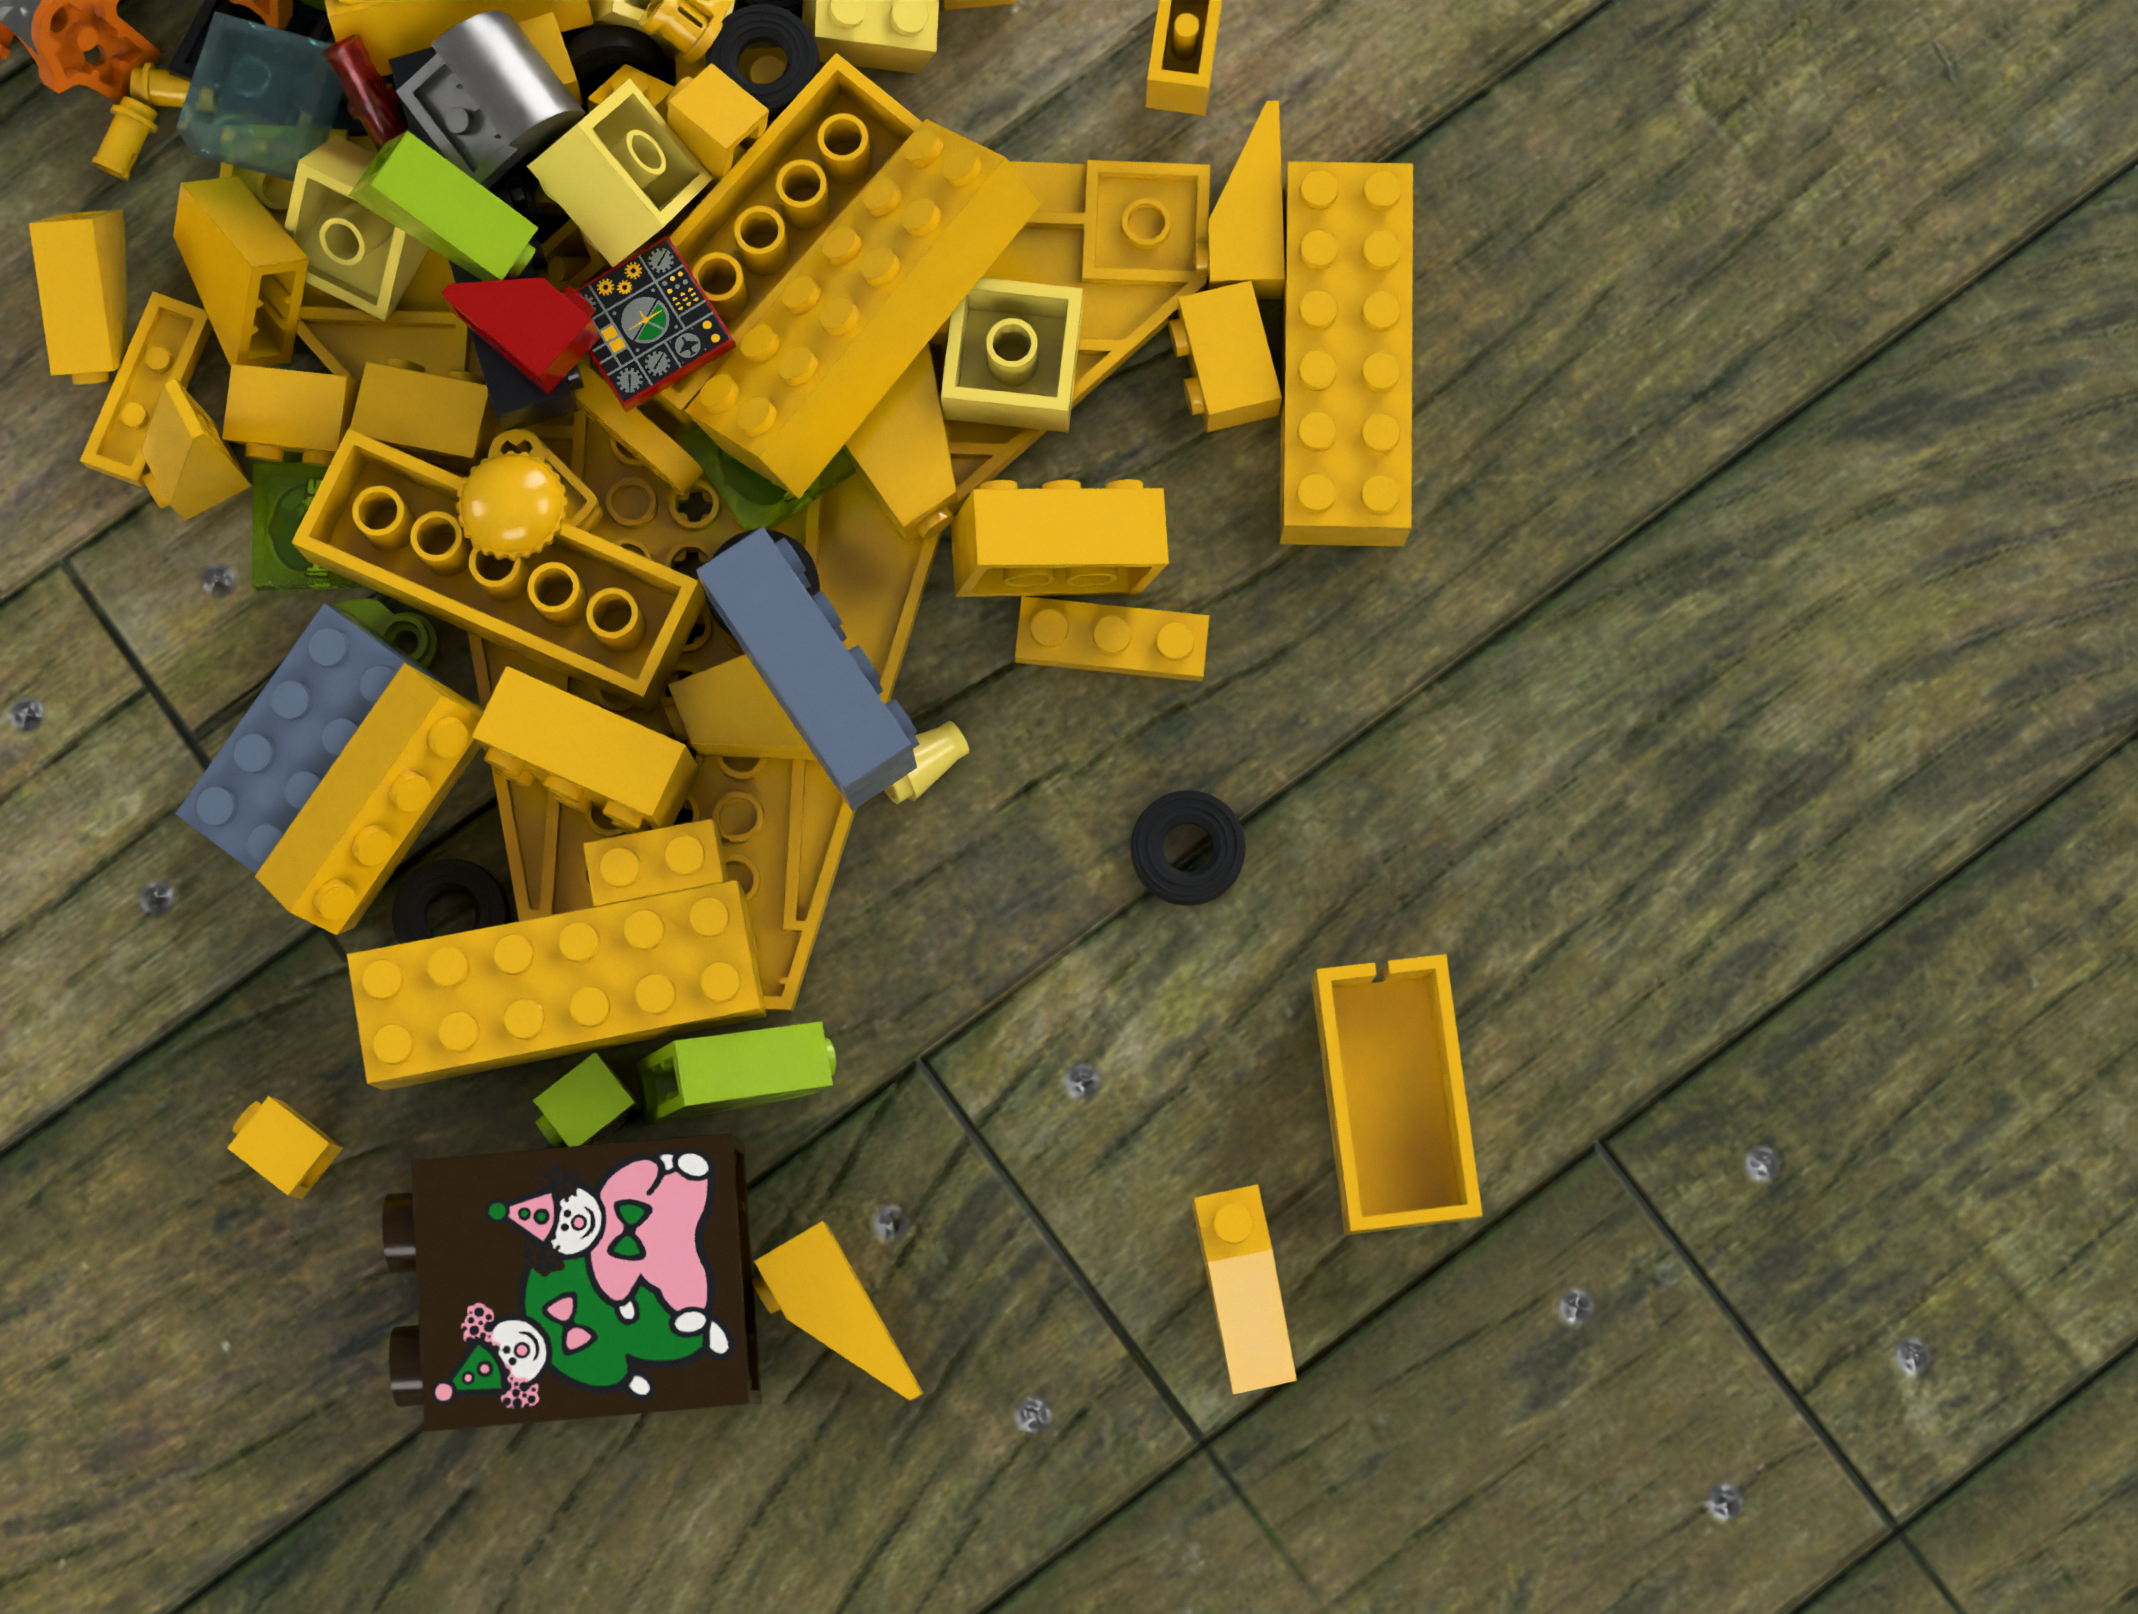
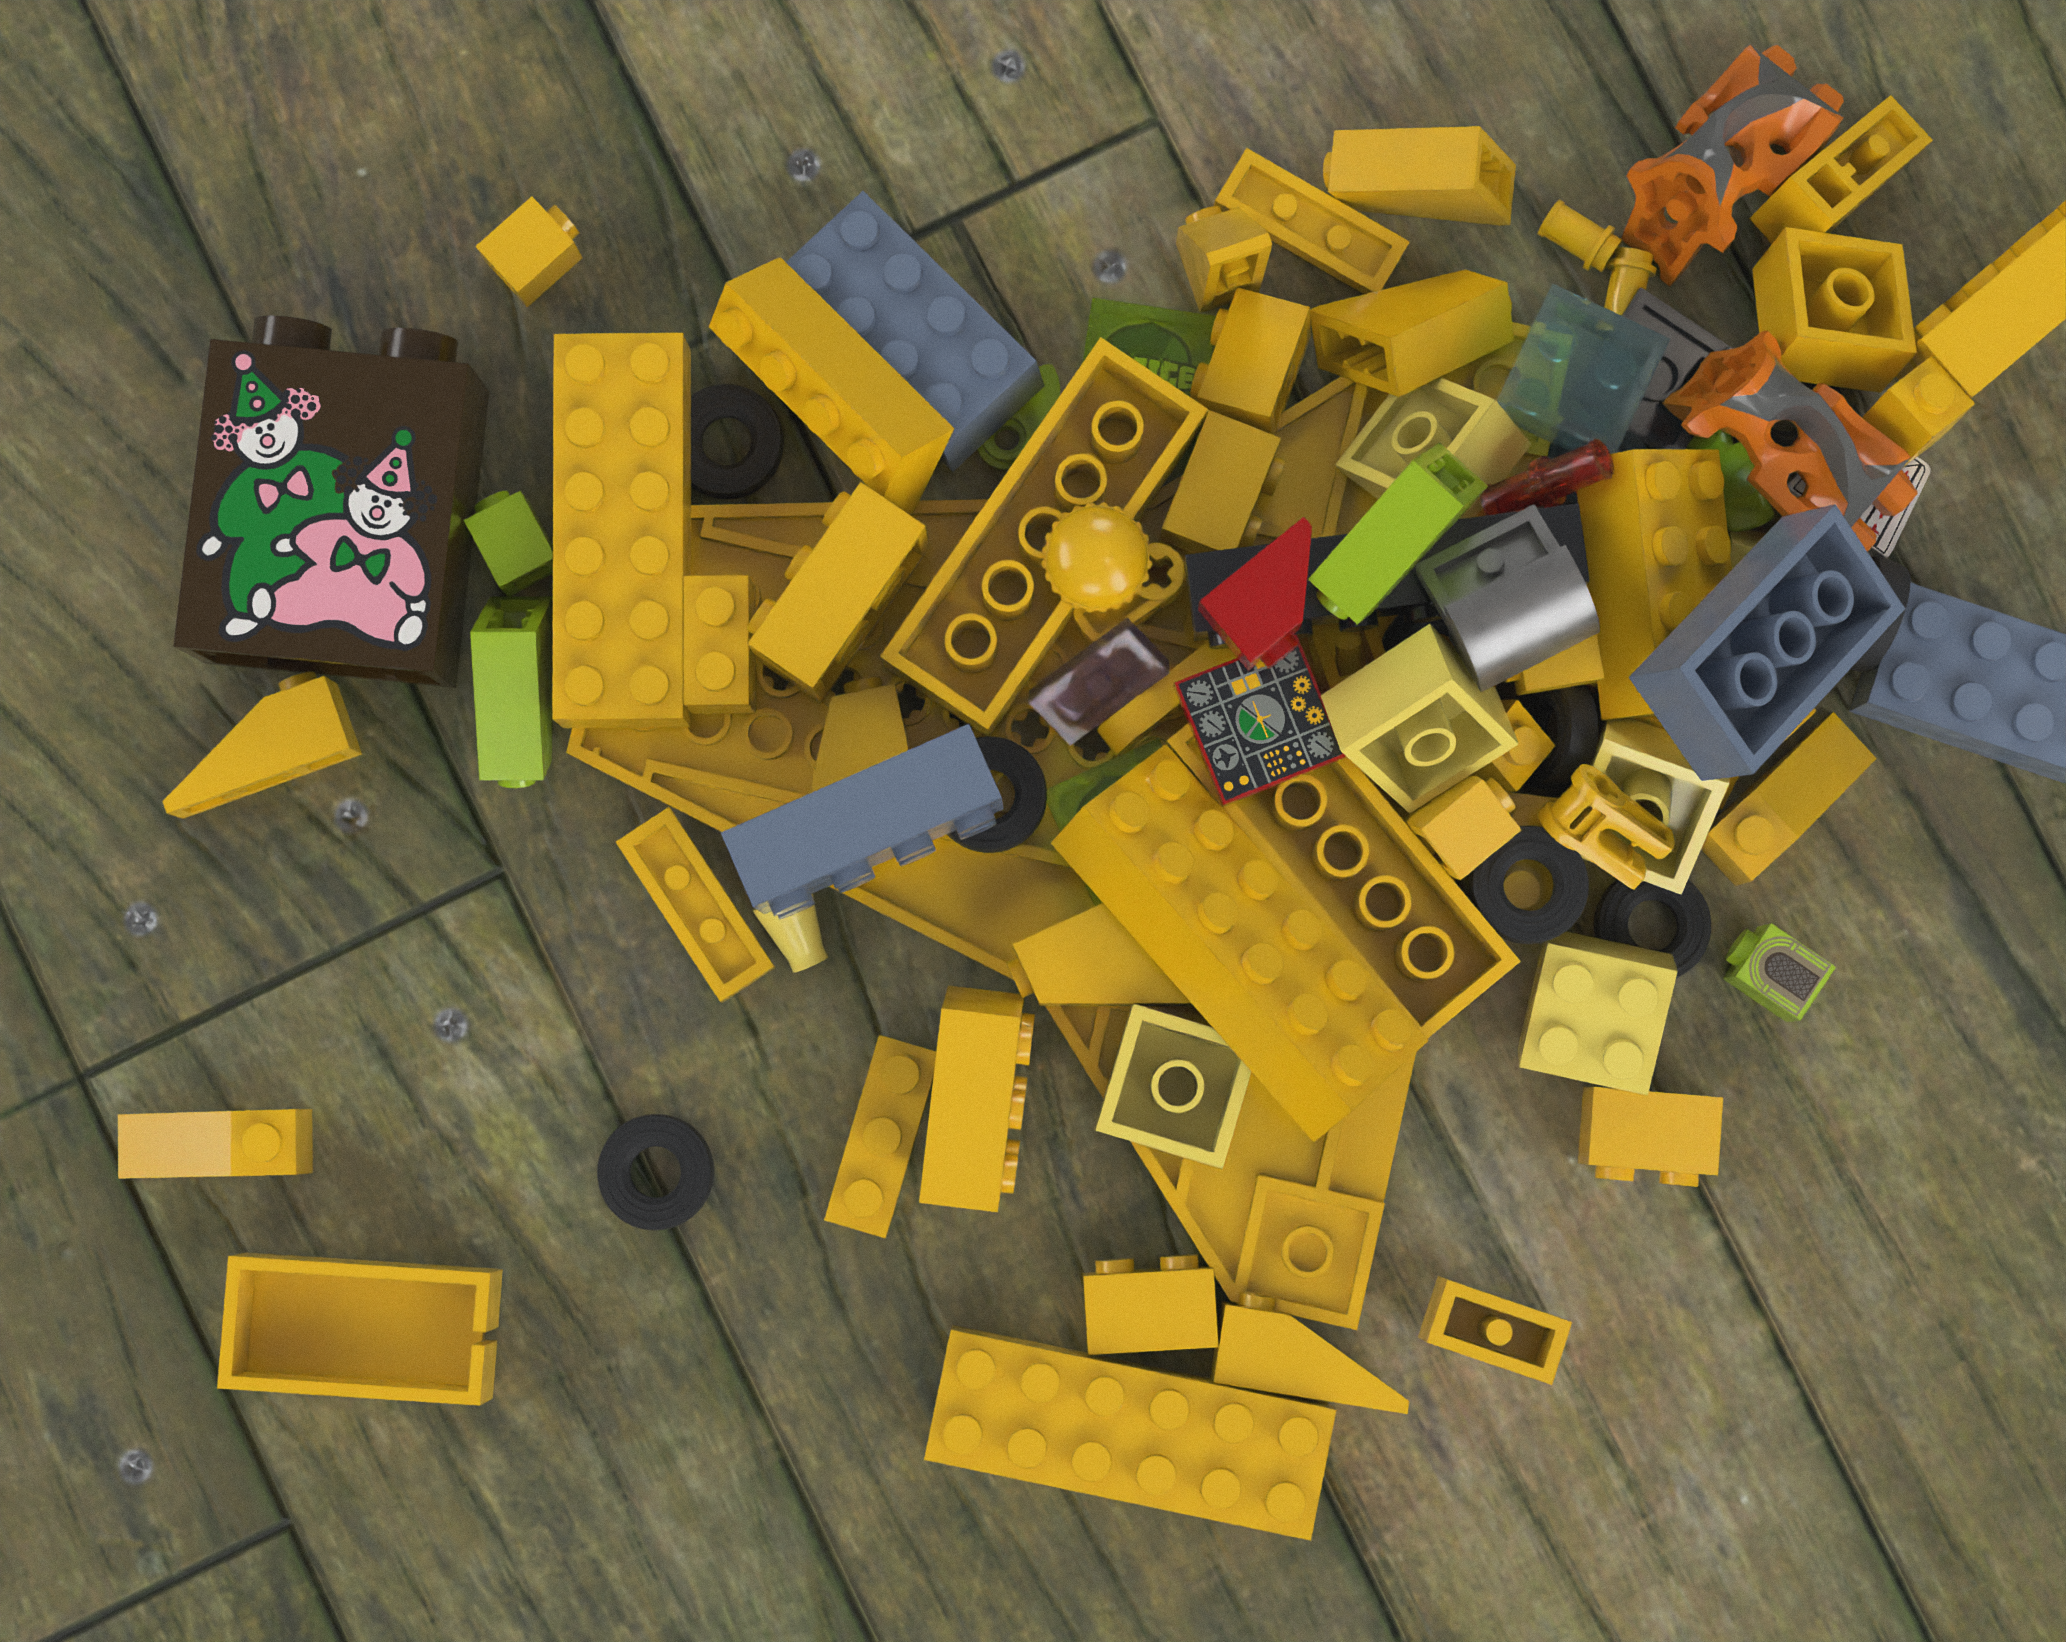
camera: 100 degrees right, 5 degrees up
none -> yellow plate [616,807,776,1003]
none -> plate [1028,617,1169,746]

